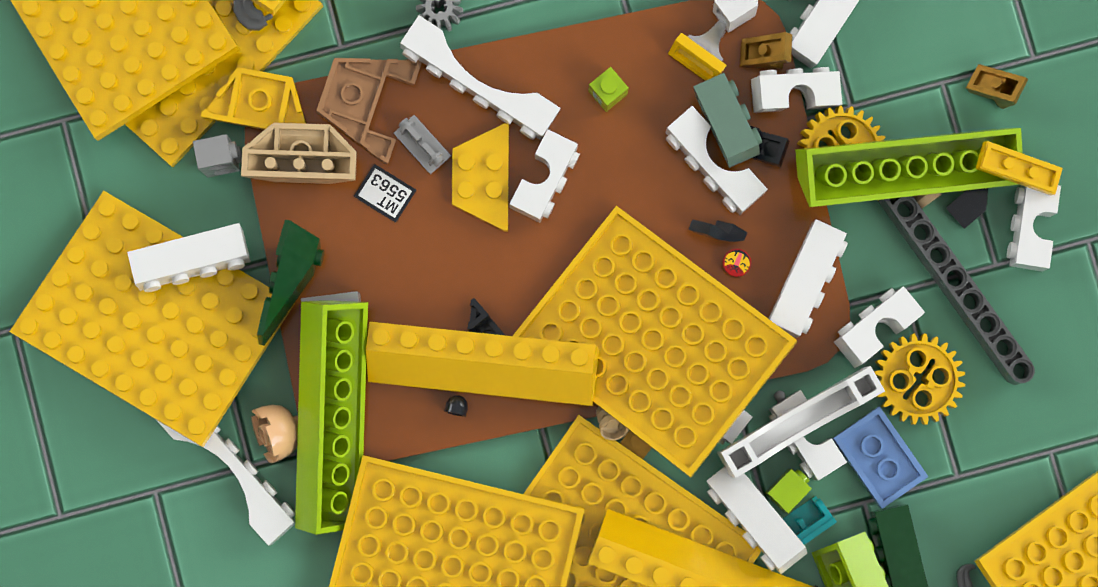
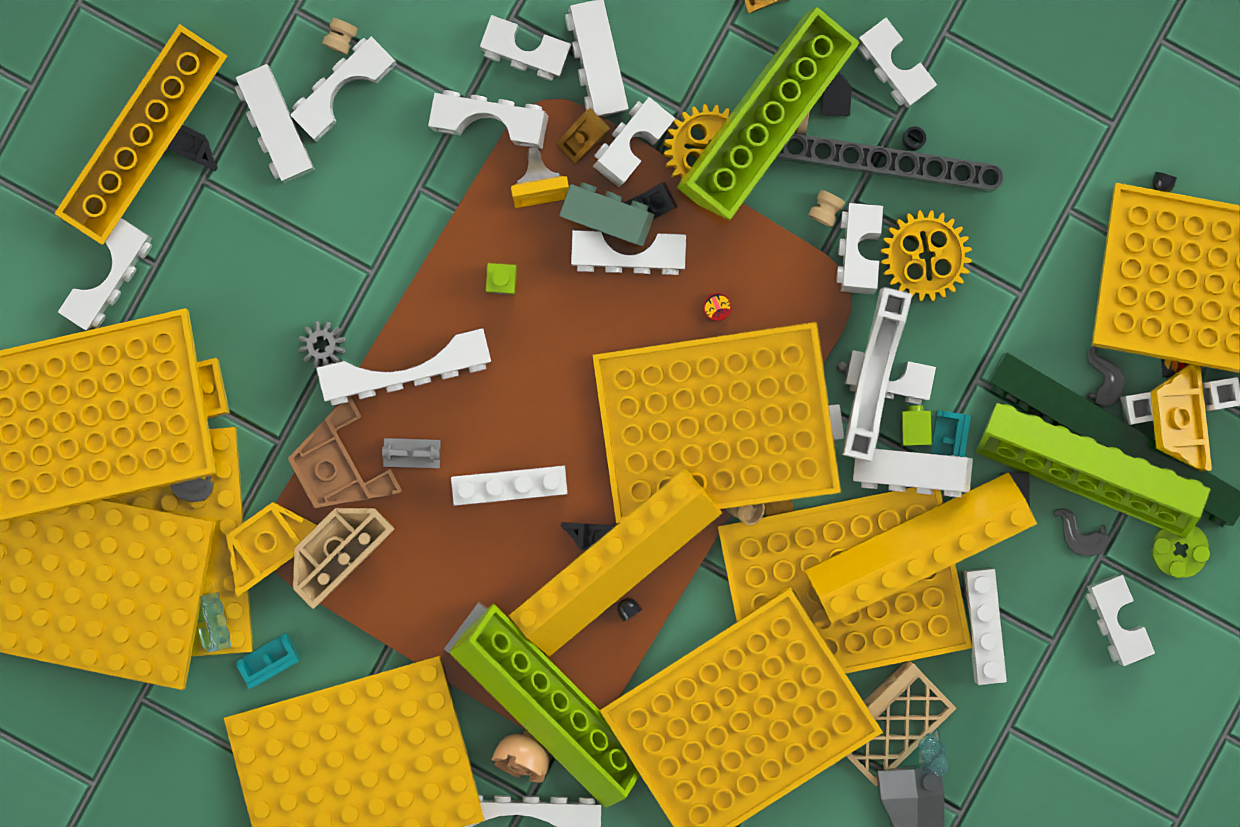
camera: 45 degrees left, 5 degrees up
white brick [127,223,251,292] -> none
light grey brick [193,134,242,178] -> none
dark green wedge [257,220,325,346] -> none
sticker [354,164,416,222] -> none
yellow wing [452,123,509,232] -> none
white arch [510,129,580,223] -> none
black slope [688,219,747,242] -> none
white brick [768,219,848,338] -> none
medium blue plate [832,406,928,509] -> none
yellow tile [975,141,1063,195] -> none
none -> clear light blue hinge [197,592,232,653]
none -> teal hinge [236,633,301,690]
none -> white arch [451,466,568,505]
none -> tan wheel [808,190,845,228]
none -> black hinge [902,126,926,151]

